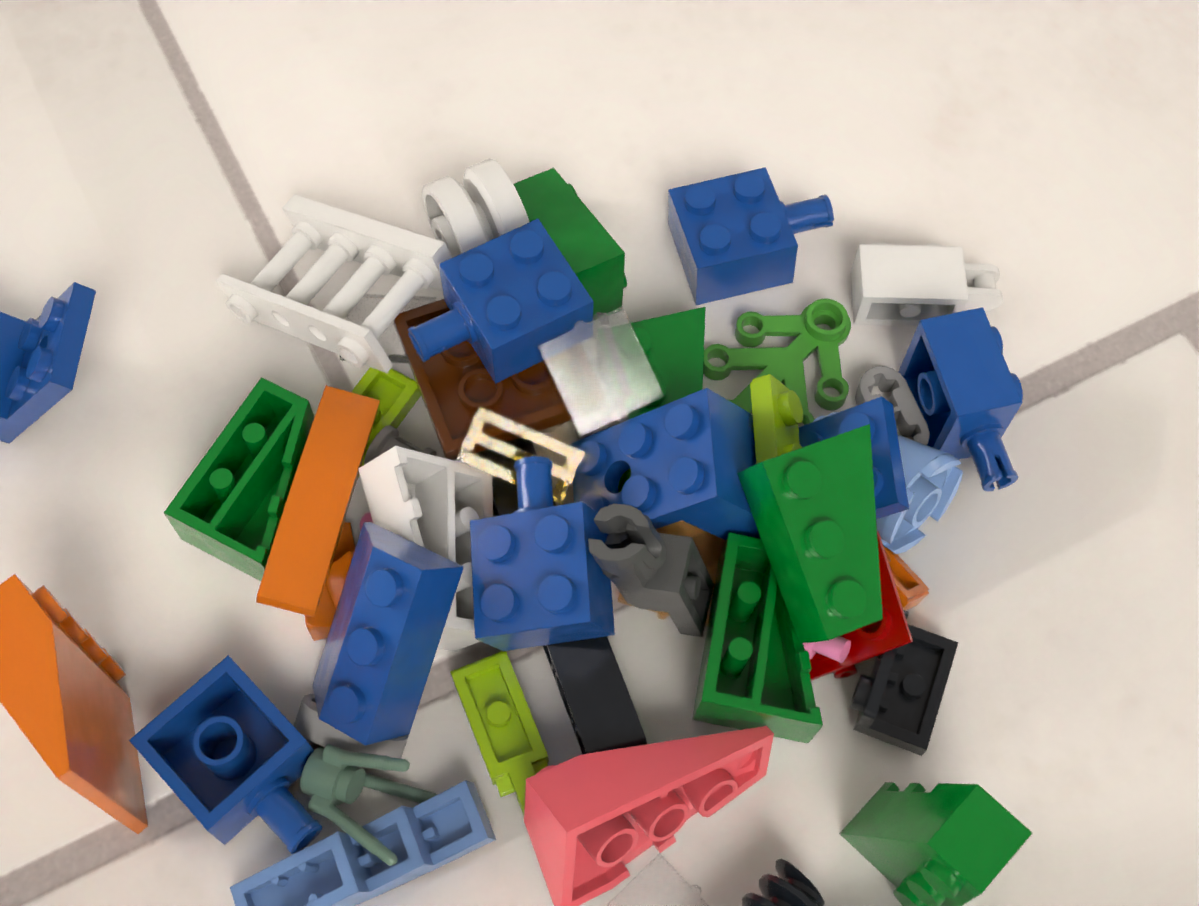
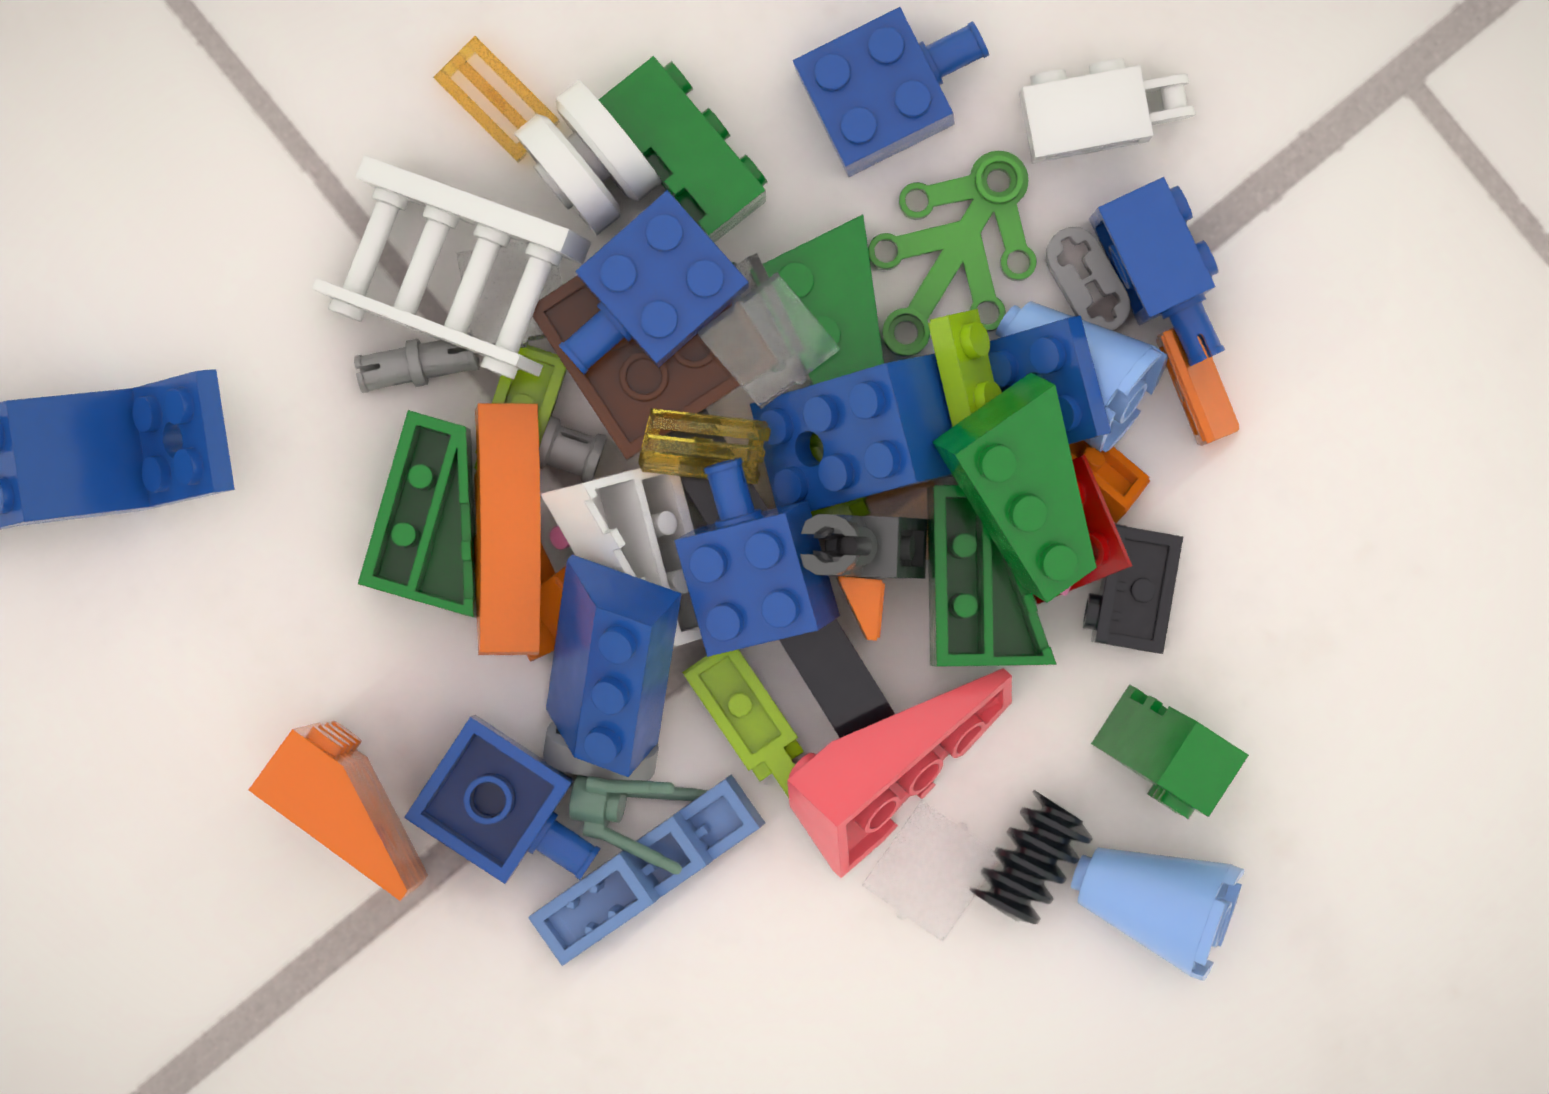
camera: 10 degrees left, 25 degrees up
none -> light grey pin [354,332,480,393]
none -> clear yellow tile [433,36,560,163]
none -> orange slope [836,576,885,641]
none -> orange slope [1156,328,1239,446]

